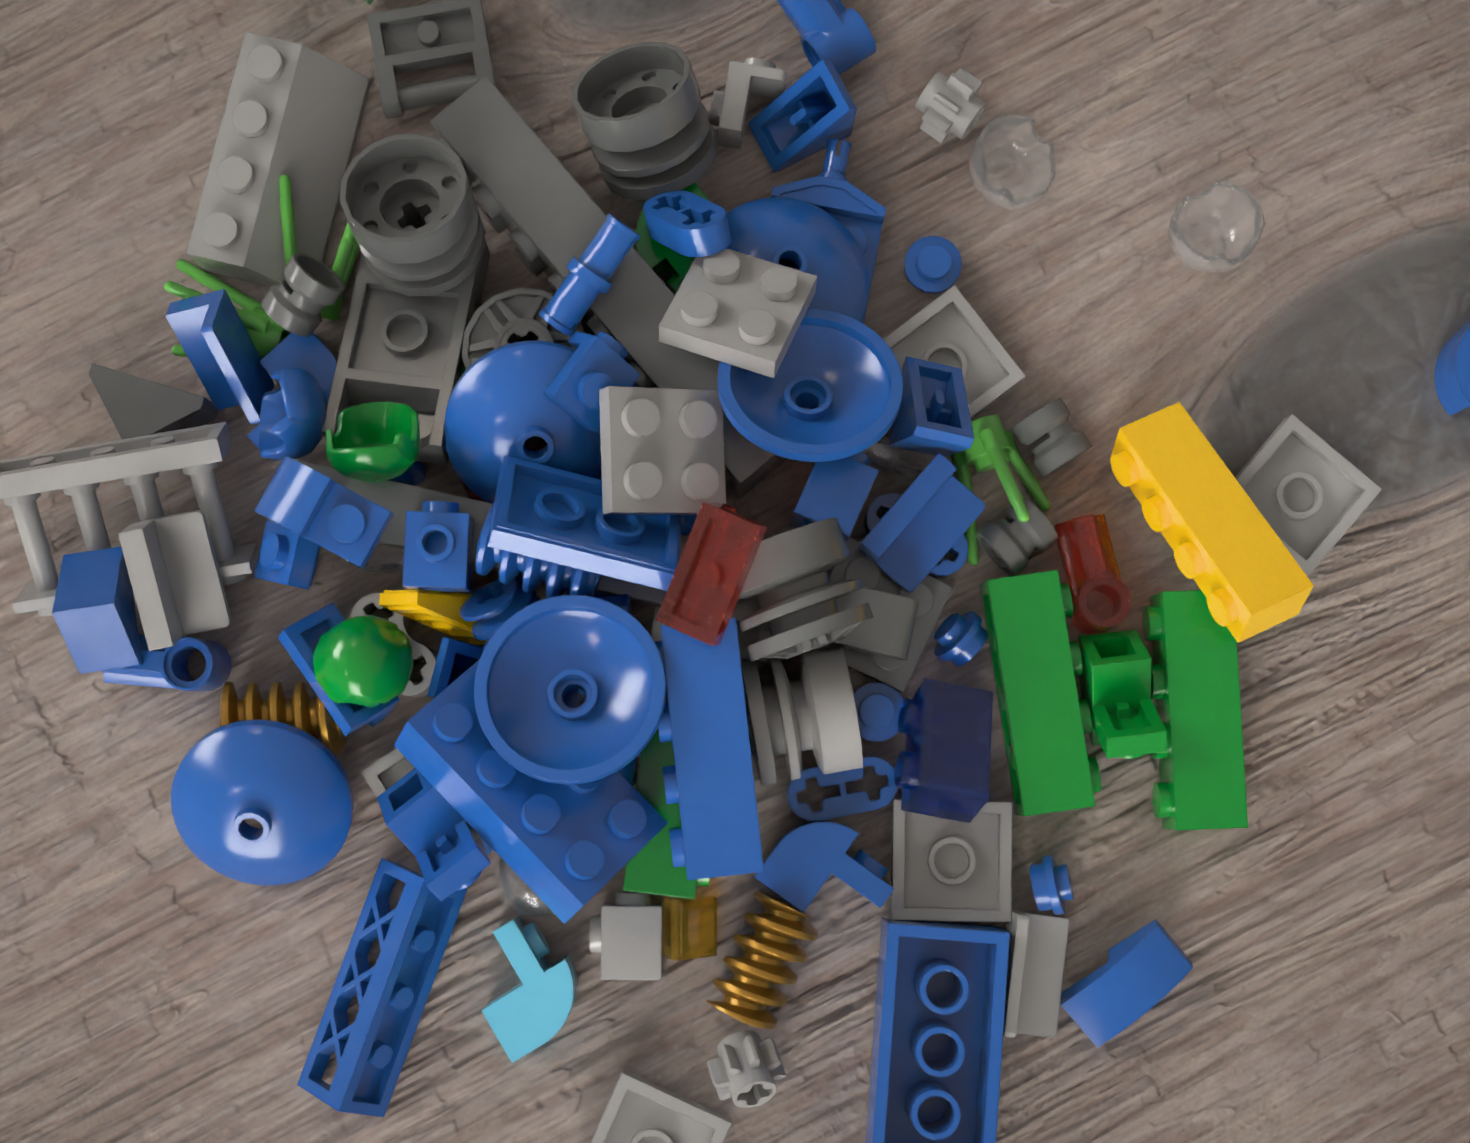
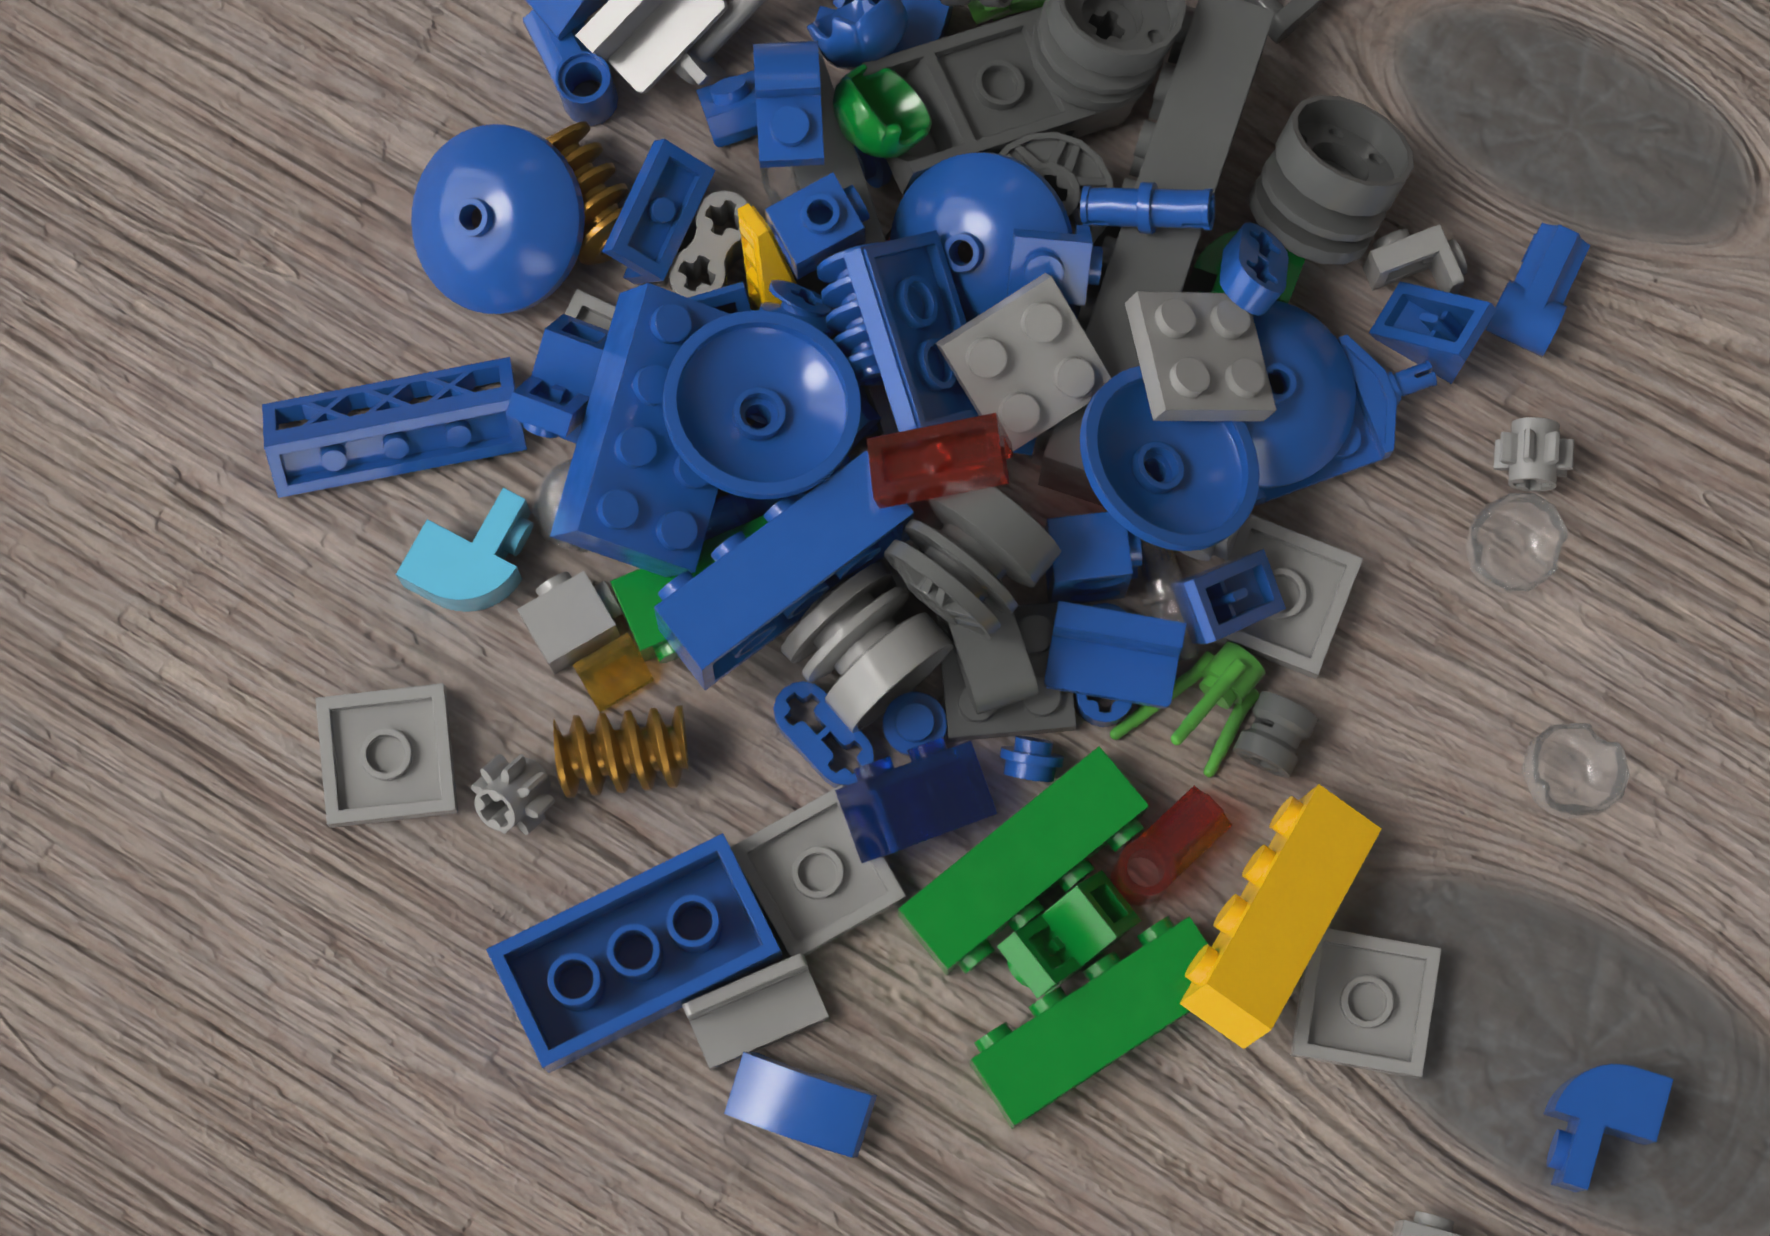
camera: 65 degrees right, 5 degrees down
green hair [313,615,414,708] -> none
blue brick [753,821,894,913] -> none
blue plate [904,236,962,294] -> none
dark grey wheel [975,496,1058,576] -> none
blue plate [1029,855,1074,915] -> none

